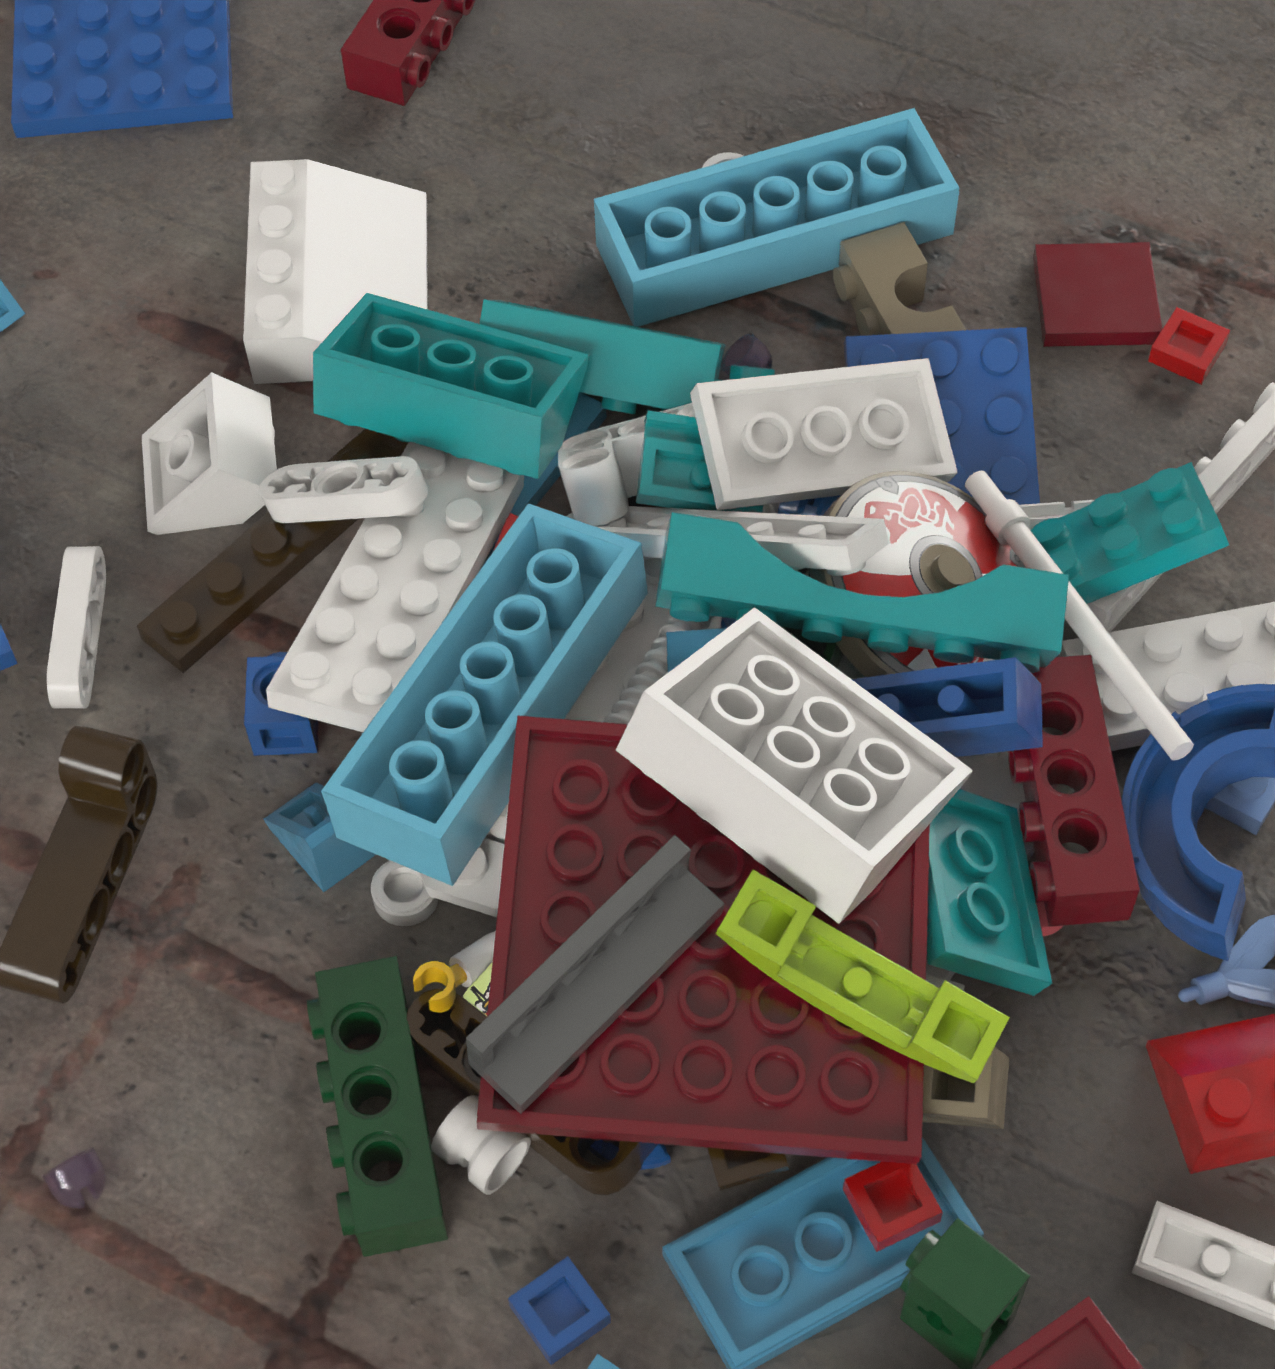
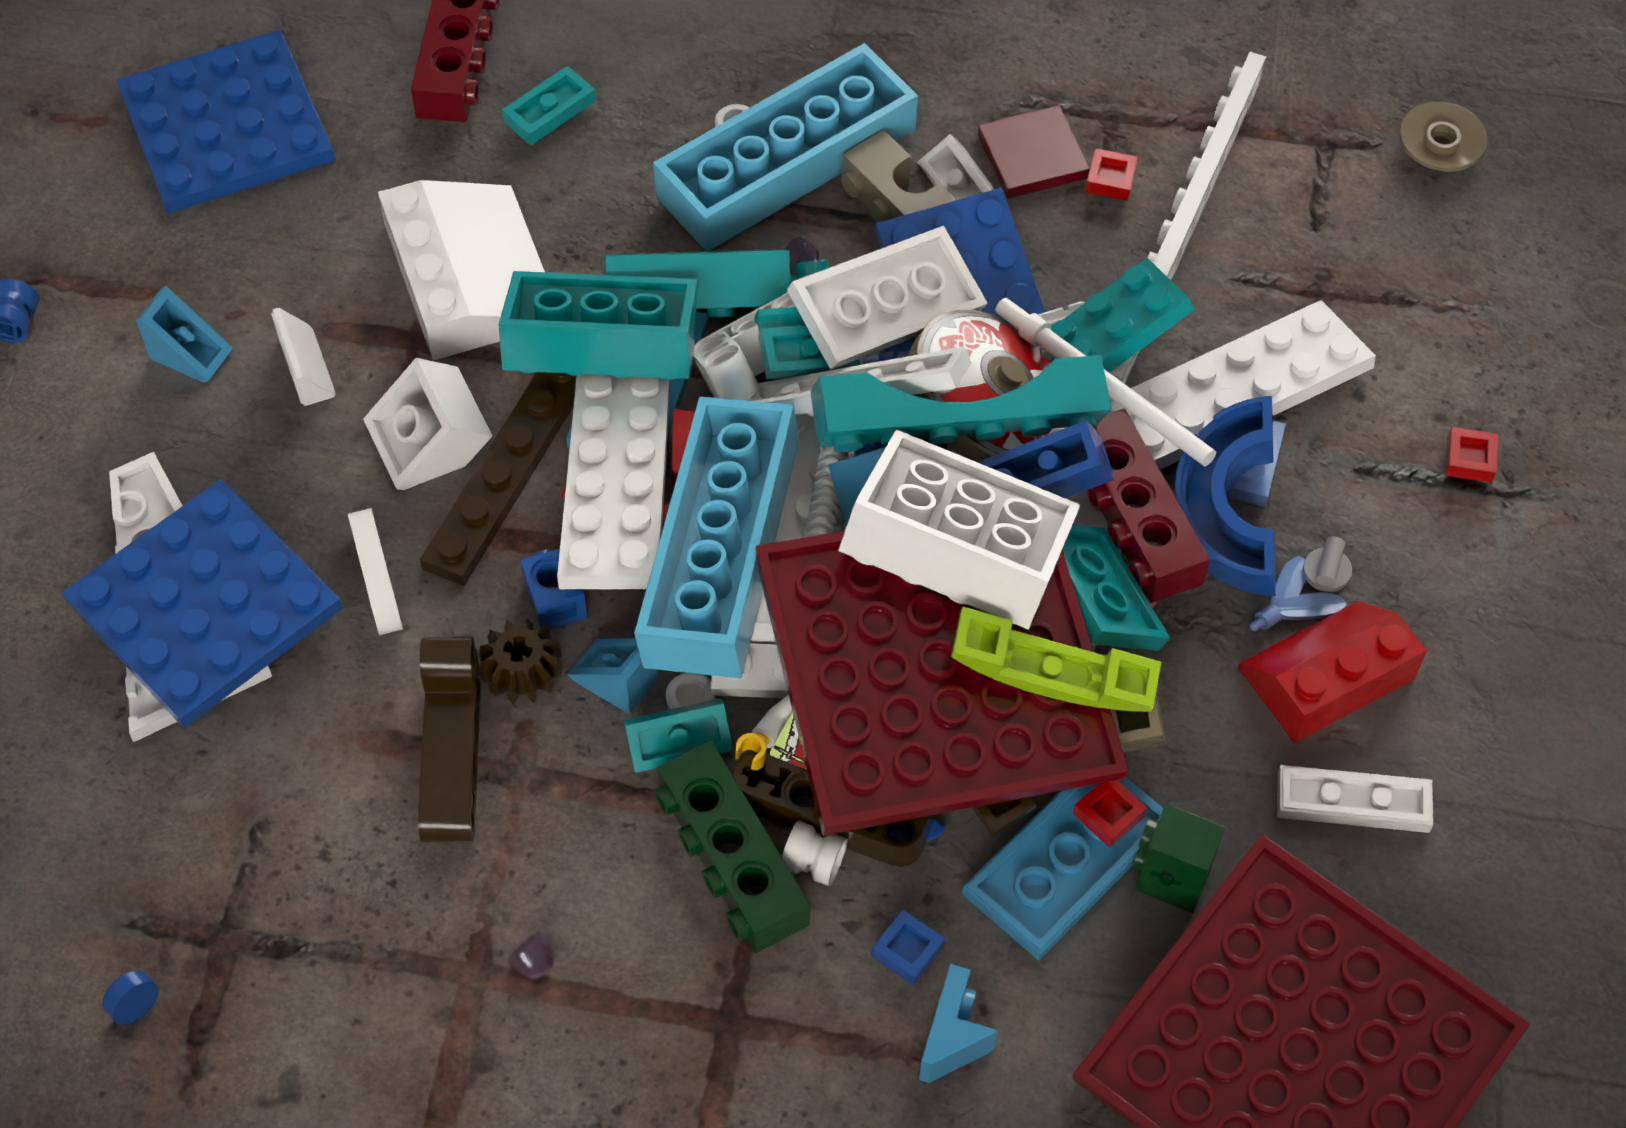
camera: 20 degrees left, 0 degrees up
white beam [259,456,429,523] -> none
dark grey fence [466,835,725,1114] -> none
none -> white slope [271,308,336,406]
none -> dark brown gear [478,618,562,704]
none -> teal plate [501,66,596,146]
none -> teal plate [623,698,733,773]
none -> white slope [917,134,994,200]

